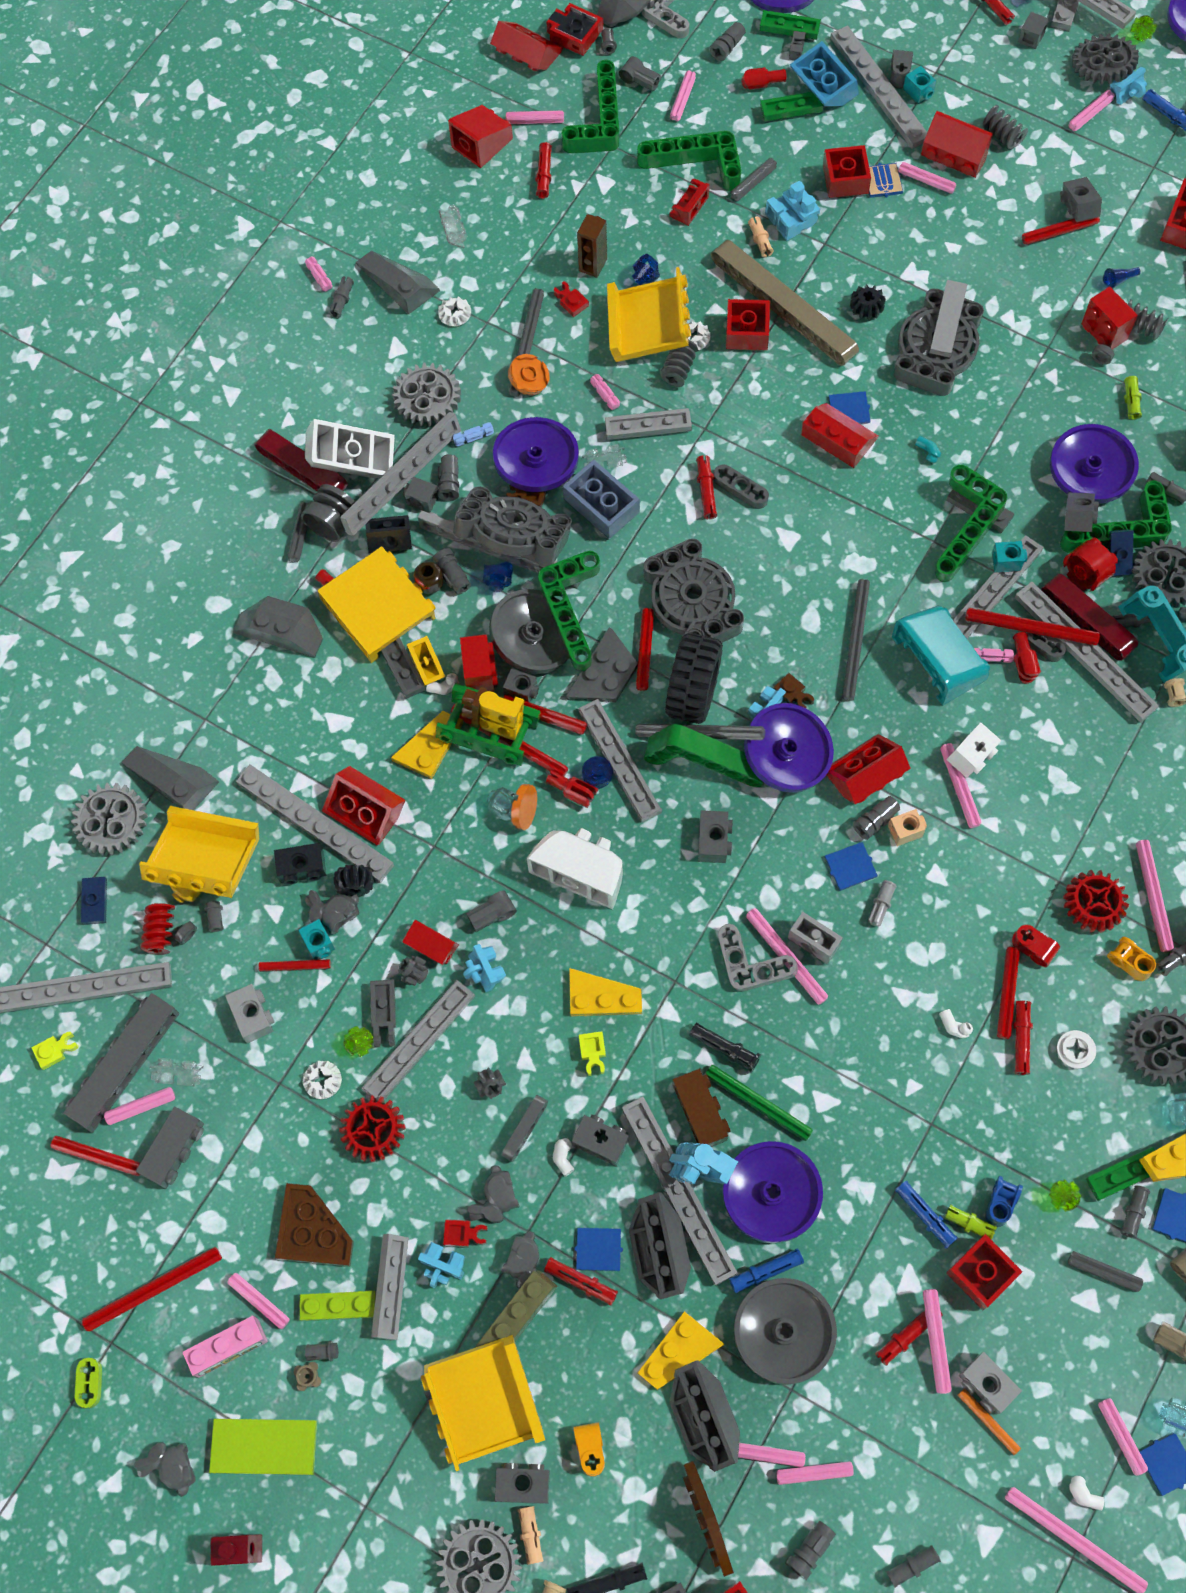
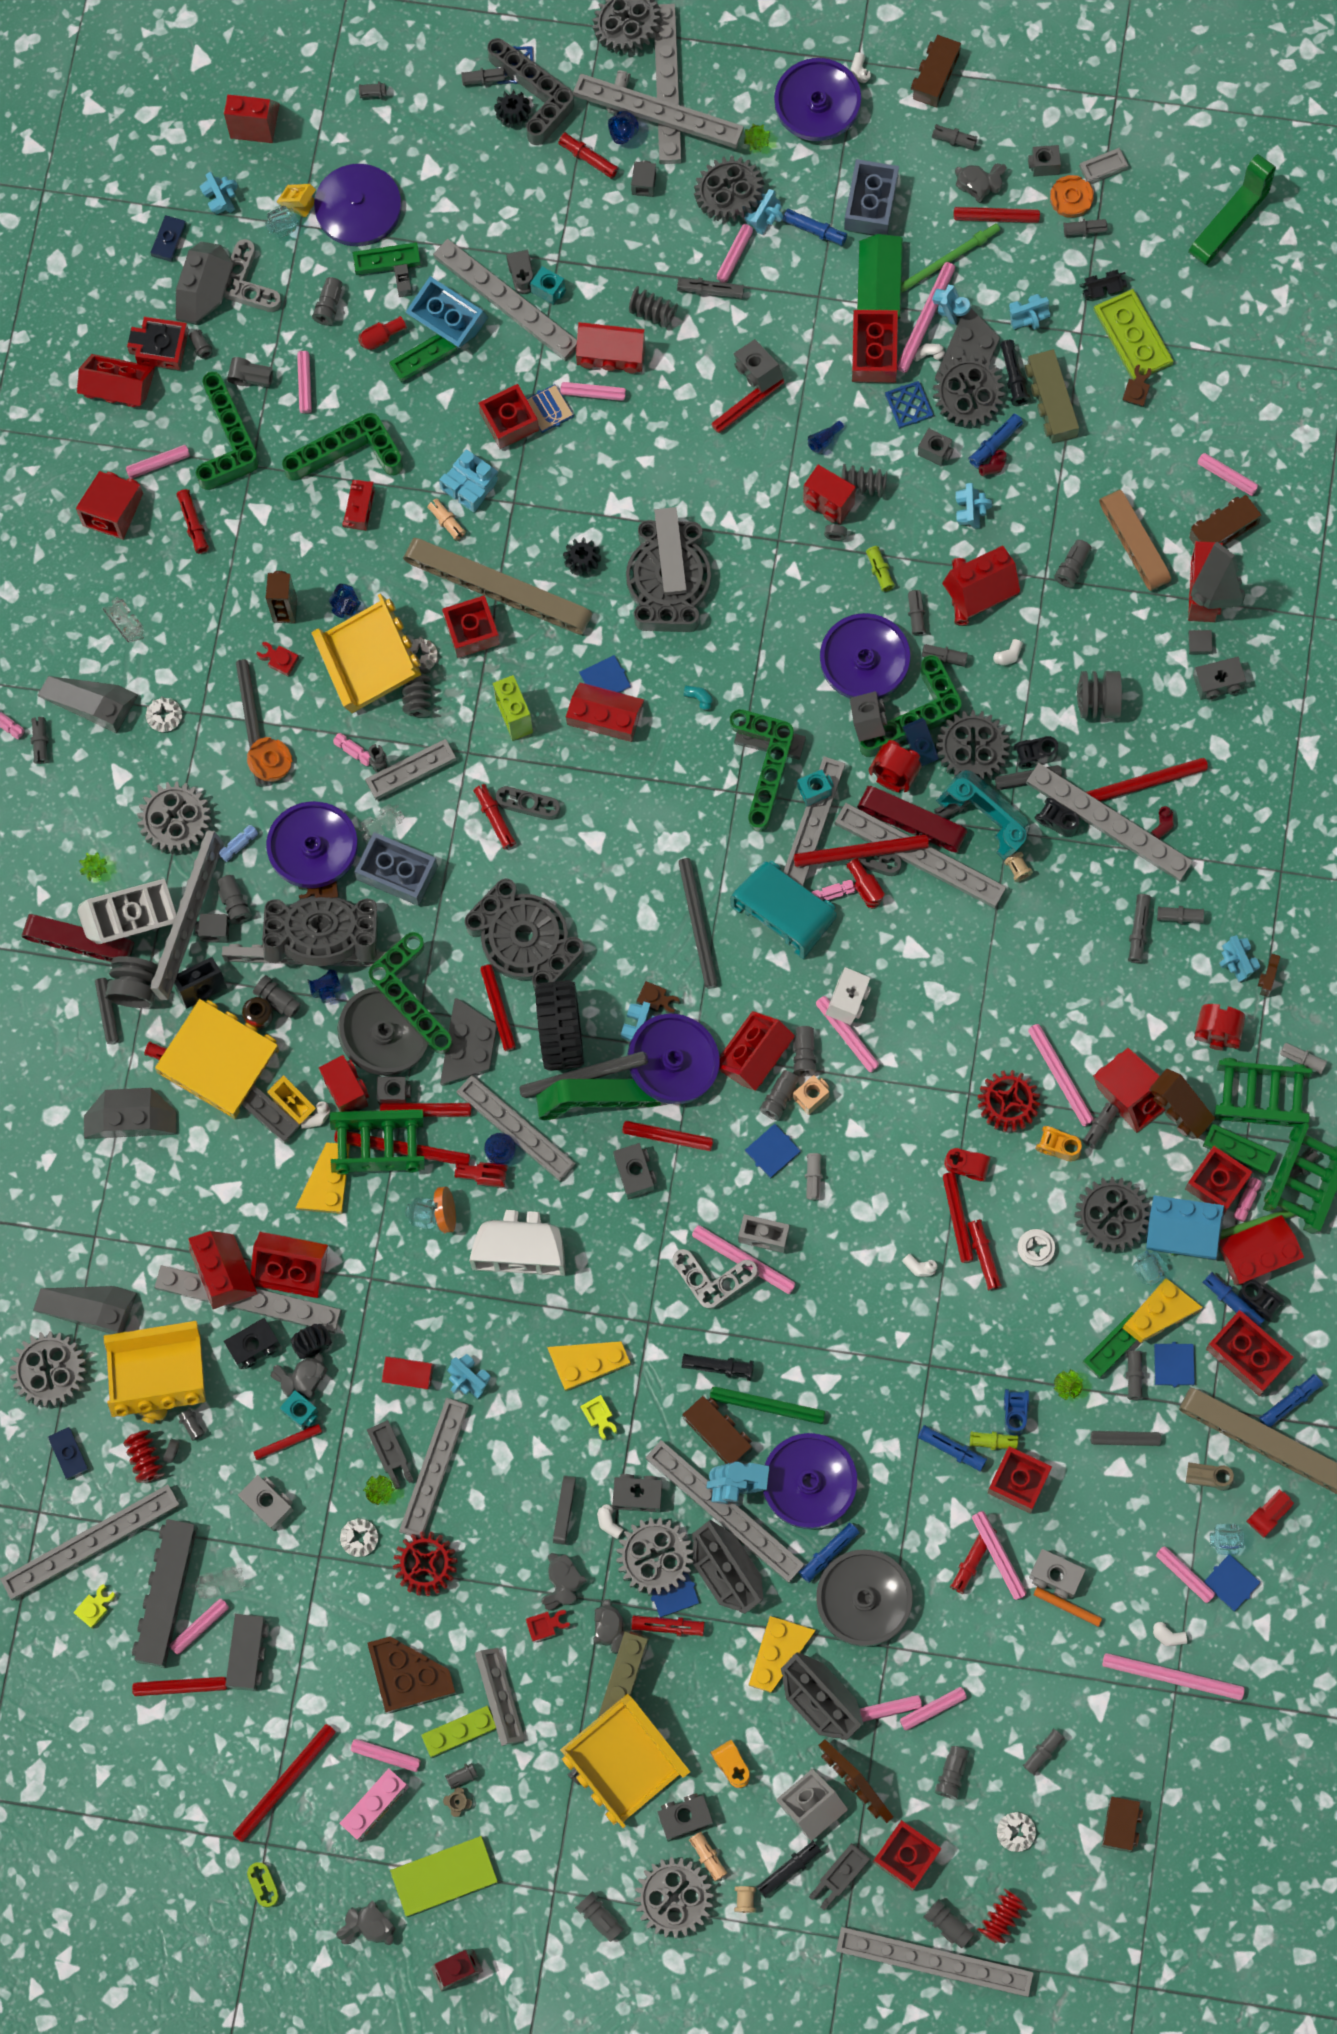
camera: 20 degrees left, 5 degrees up
dark grey gear [398,956,428,986] -> none
medium azure hips [418,1242,465,1288] -> none
yellow hips [462,687,524,741] -> none
dark grey piece [466,890,517,932] -> none
dark grey gear [474,1067,506,1099] -> none
dark grey axle [730,158,777,201] -> none
none -> clear neon green gear [79,852,108,881]
none -> red slope [188,1231,257,1309]
none -> dark grey pin [369,744,387,772]
none -> lime window [492,675,533,741]
none -> dark grey axle [575,1891,624,1942]
none -> light grey gear [616,1517,693,1596]
none -> red axle [622,1121,713,1151]
none -> dark grey pin [677,277,744,299]
none -> light grey slope [776,1769,848,1841]
none -> dark grey axle [793,1026,816,1076]
none -> dark grey axle [908,590,926,636]

